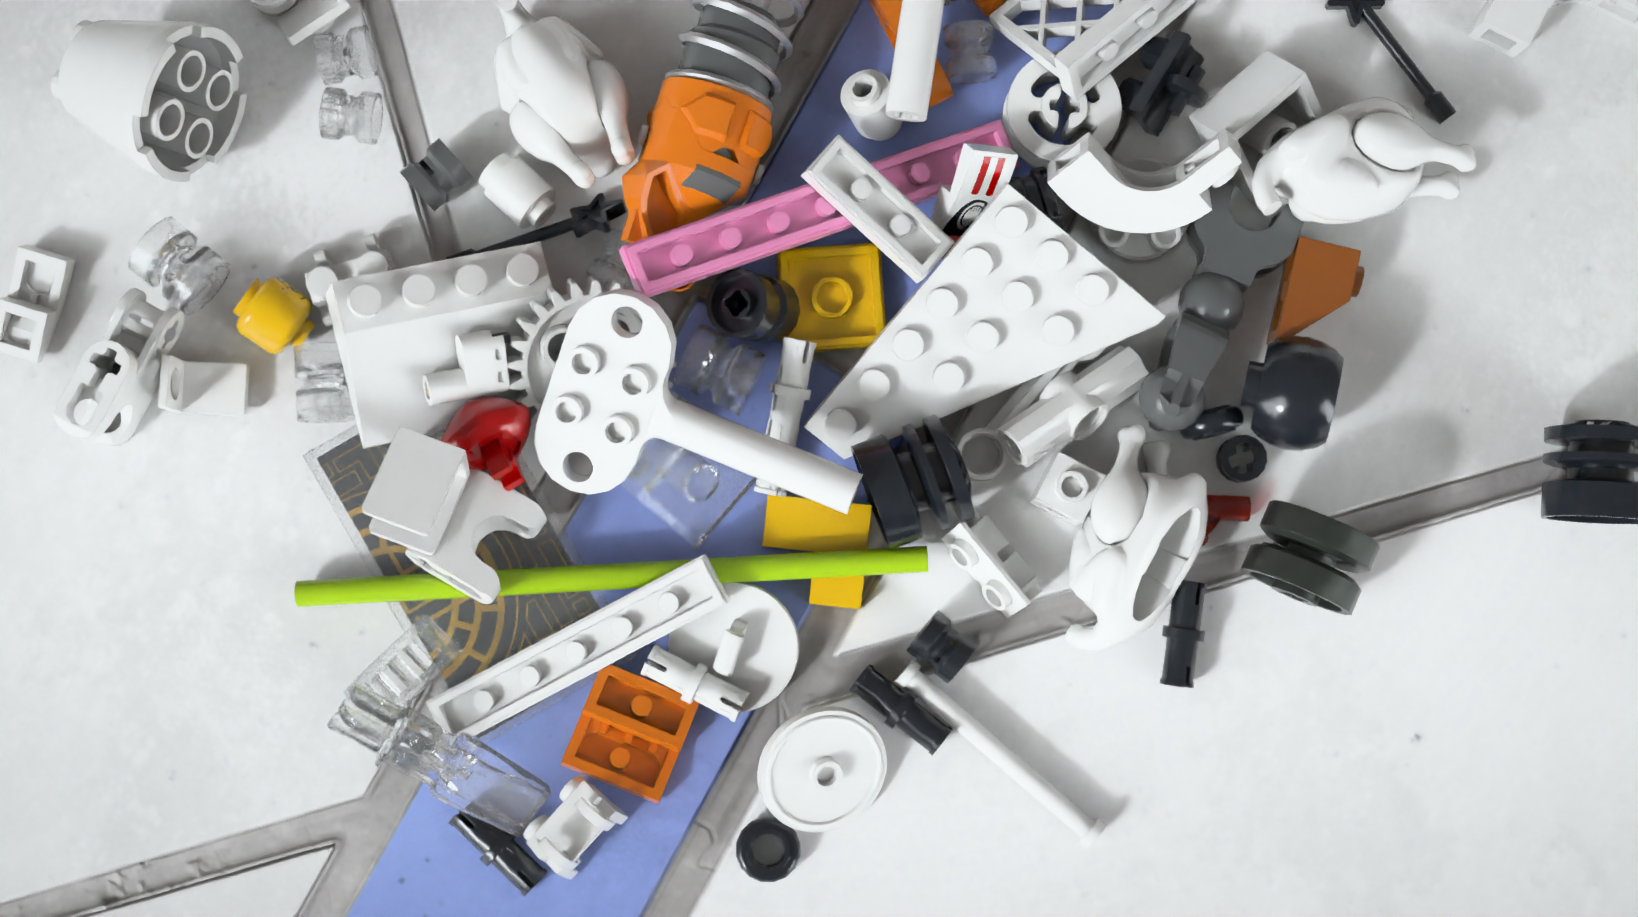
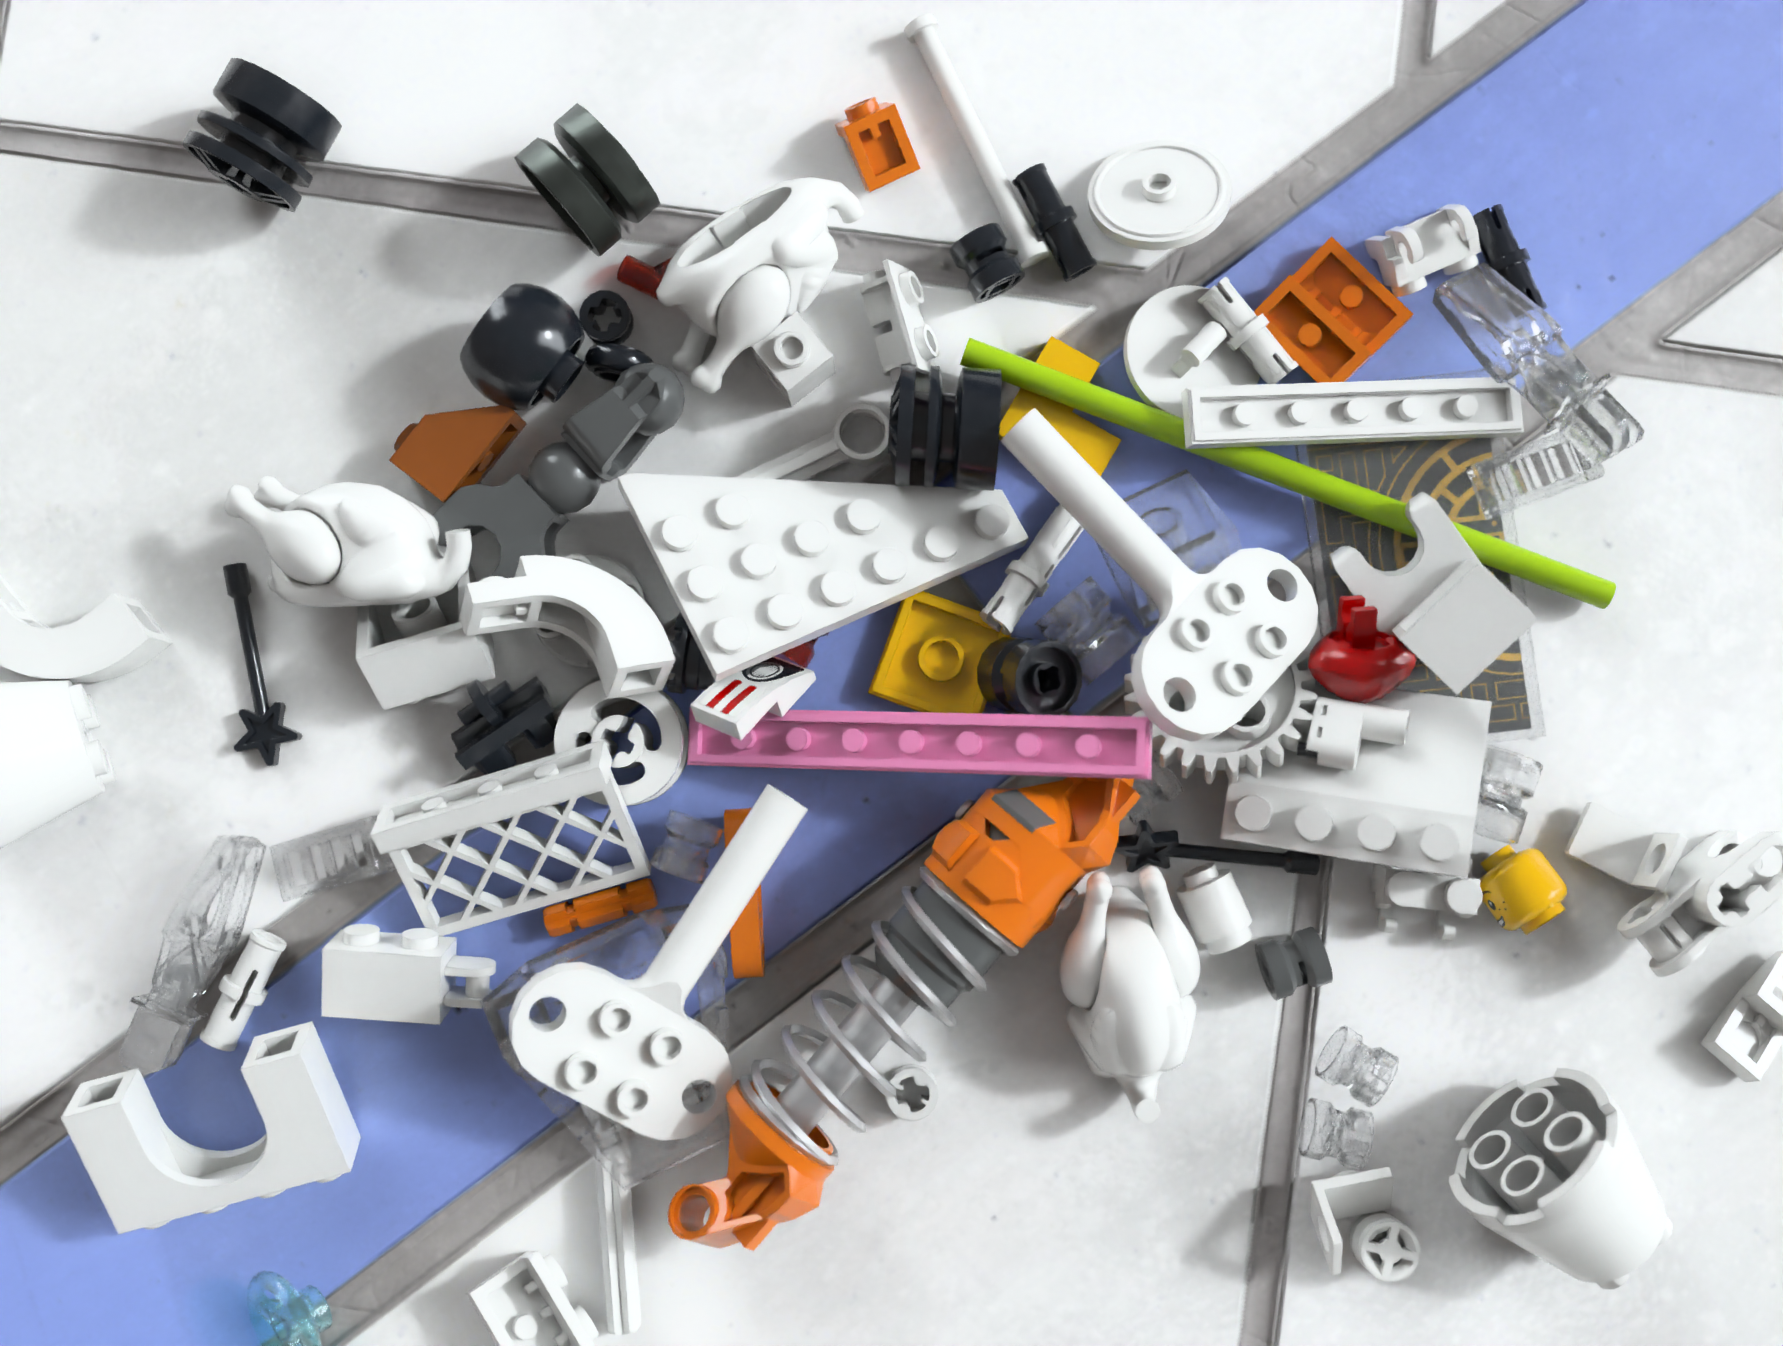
camera: 150 degrees left, 0 degrees up
clear wheel [128,216,231,315] -> none
black piece [736,817,801,882] -> none
white tile [801,134,955,283] -> none
white brick [840,69,902,141] -> none
white piece [998,345,1149,468] -> none
black pin [1160,580,1207,688] -> none
none -> orange bracket [835,97,921,192]

